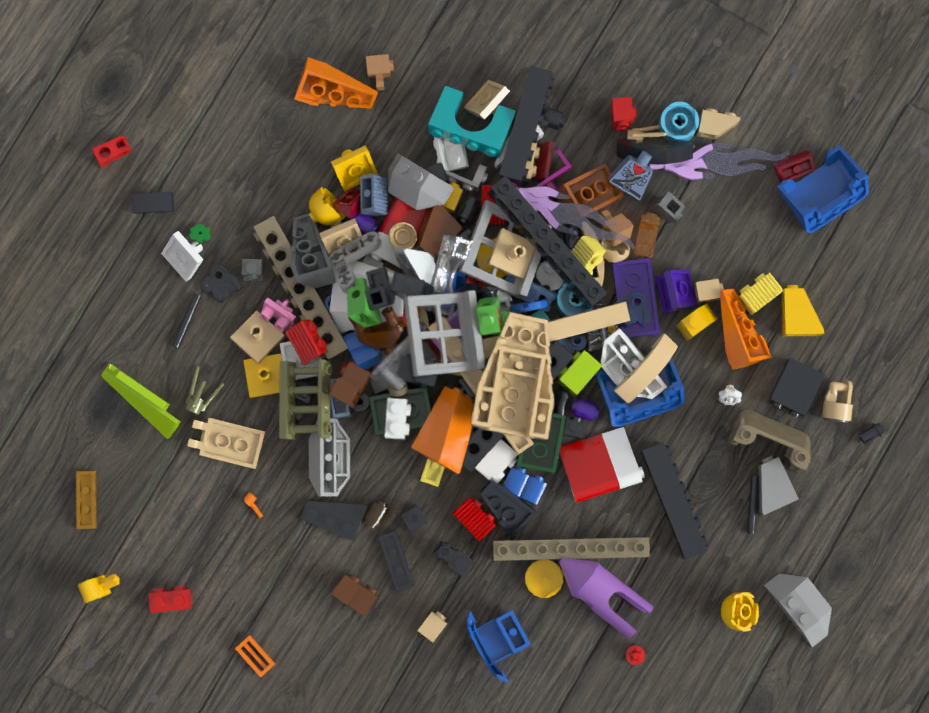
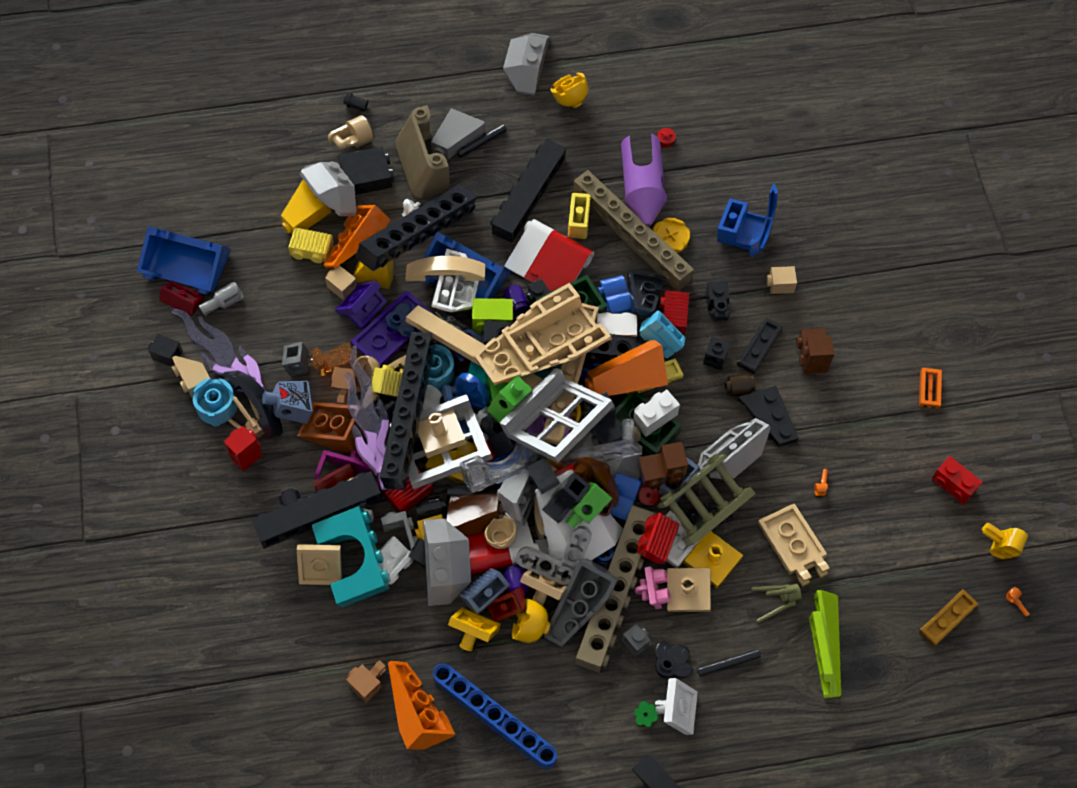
camera: 130 degrees left, 20 degrees down
none -> black brick [148,334,183,366]
none -> light grey arm [199,282,244,316]
none -> light grey wedge [300,161,356,216]
none -> black brick [356,184,477,271]
none -> blue beam [433,664,557,770]
none -> light yellow brick [568,193,591,239]
none -> medium azure brick [639,311,685,359]
none -> orange hand [1006,587,1029,617]

